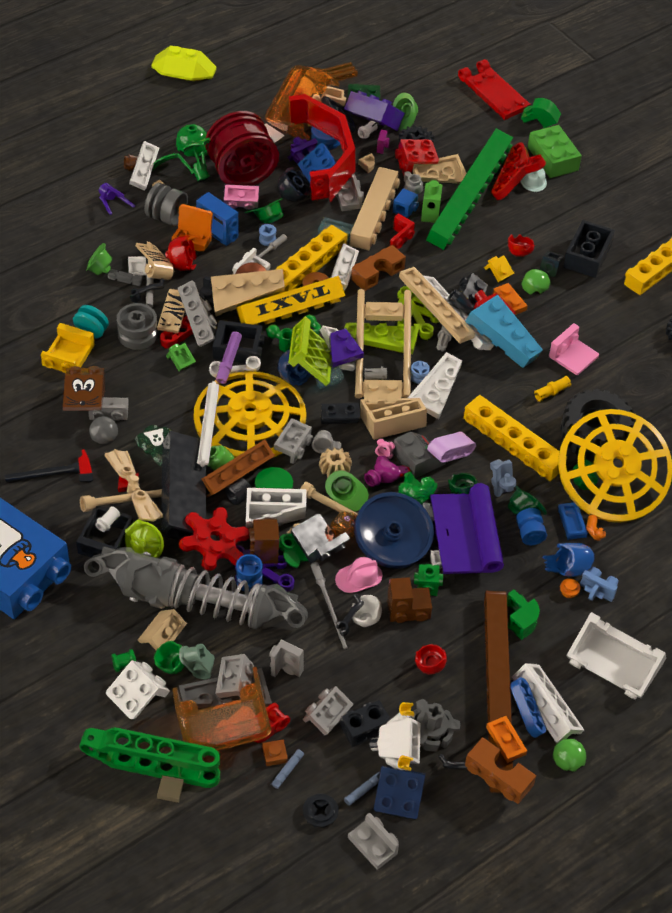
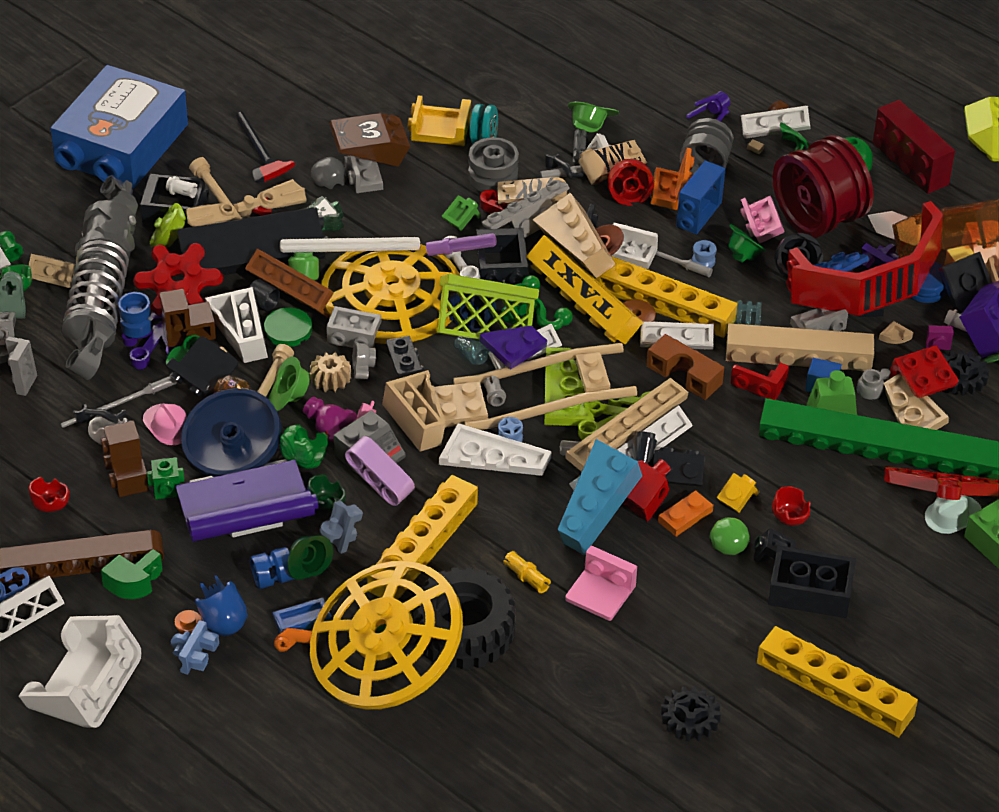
camera: 80 degrees right, 5 degrees down
none -> dark red piece [873,100,955,194]

